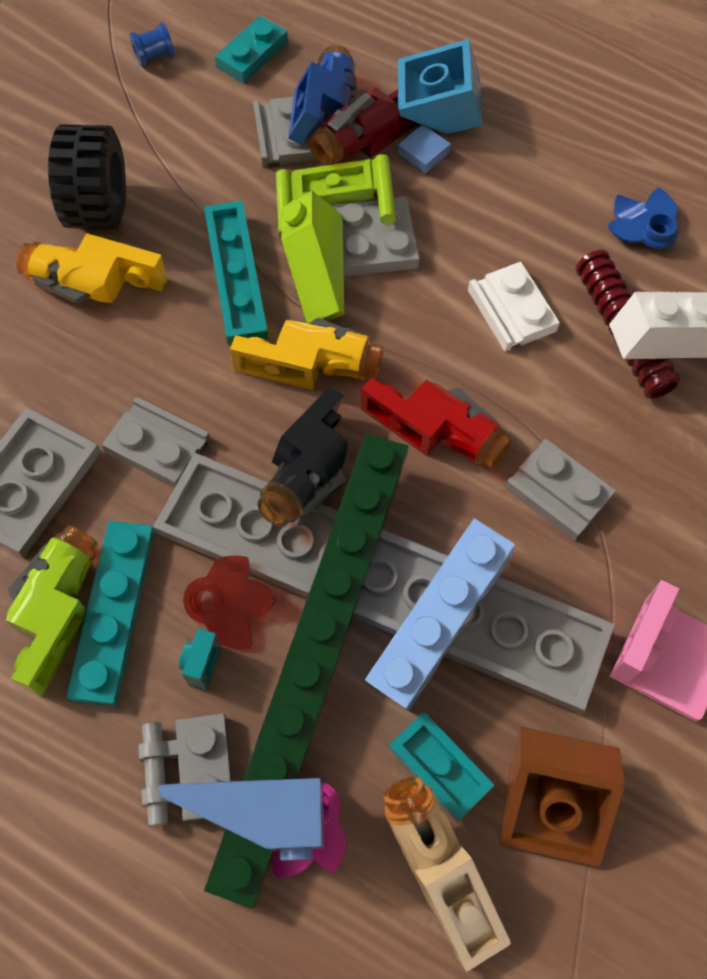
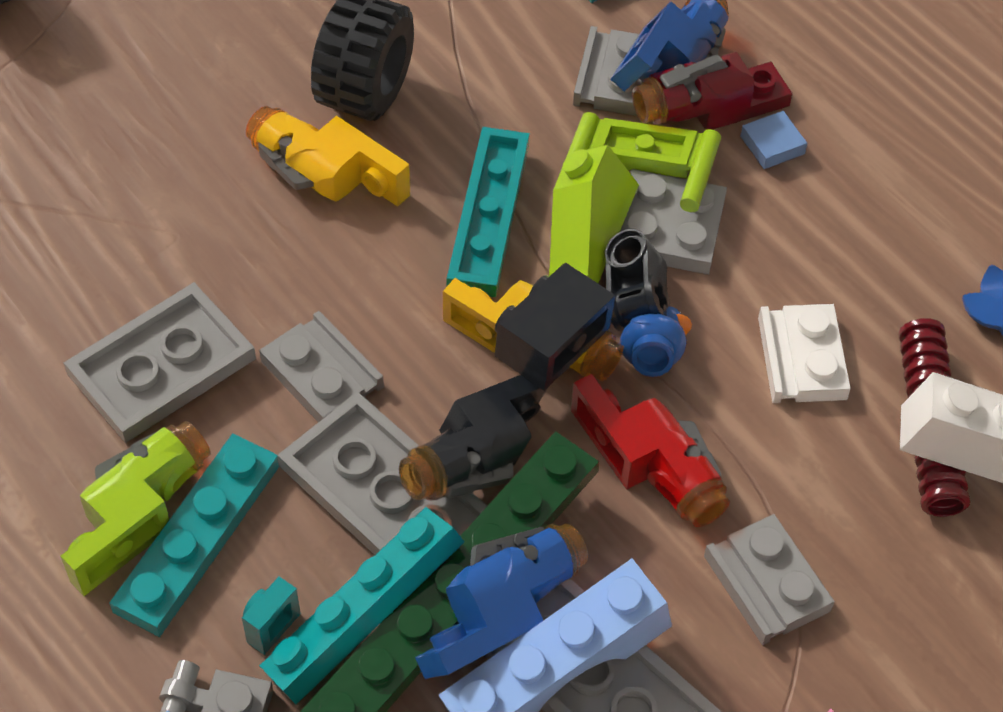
camera: 20 degrees right, 10 degrees down
clear red plate [183,555,276,649] -> none
dark azure slope [398,39,483,134] -> none
none -> teal plate [259,507,465,704]
none -> blue plate [415,524,588,679]
none -> black brick [495,262,615,391]
none -> black piece [605,228,670,331]
none -> blue animal [620,306,692,377]

